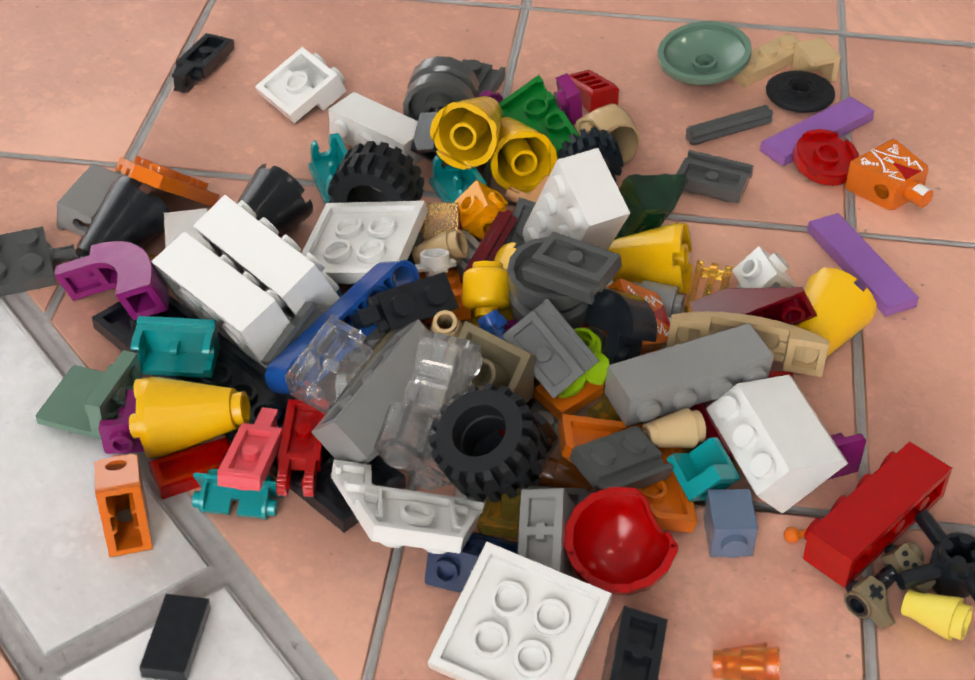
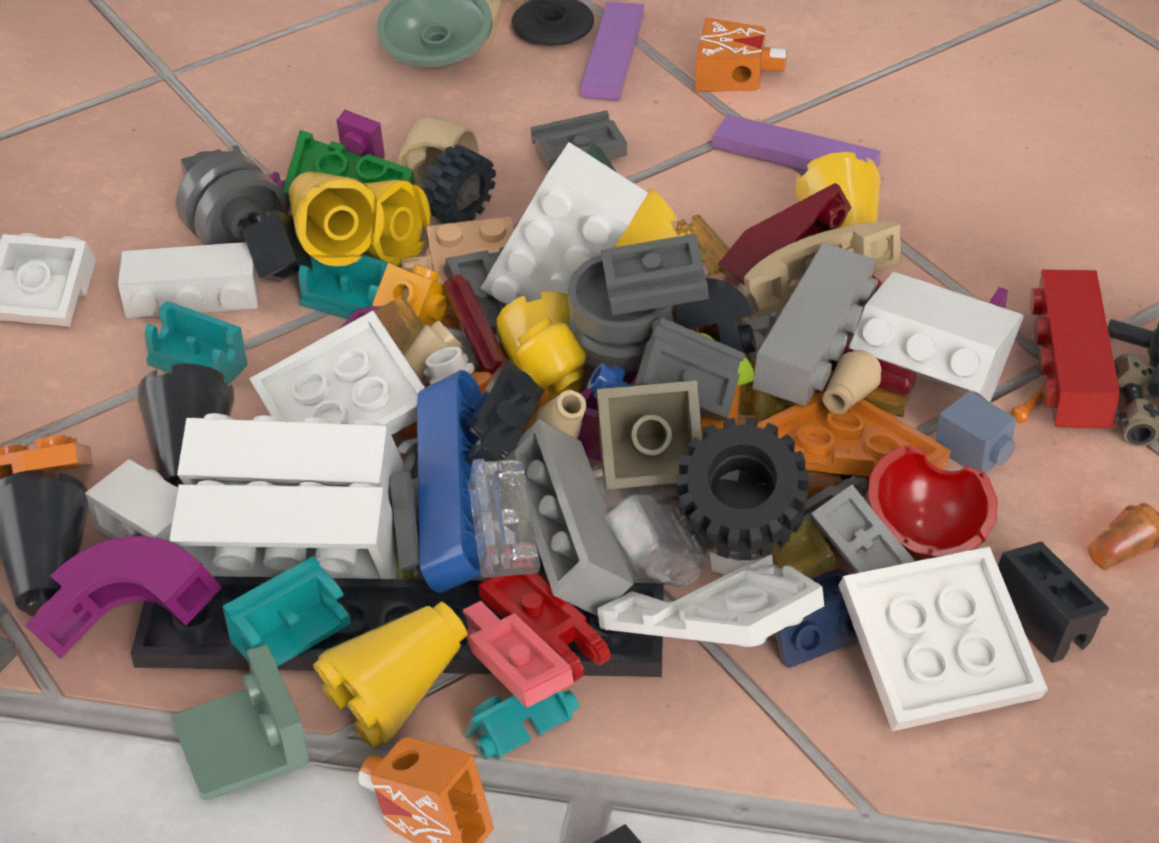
camera: 40 degrees left, 0 degrees up
magenta bracket [98,390,145,454] -> none
red tile [148,437,230,500] -> none
black tyre [328,141,424,203] -> none
clear brick [403,330,482,419] -> none
red slope [569,69,619,113] -> none
dark grey plate [569,425,674,490] -> none
teal panel [667,437,741,501] -> none
dark grey axle [685,105,773,145] -> none
white brick [732,246,796,288] -> none
red tile [792,129,859,186] -> none

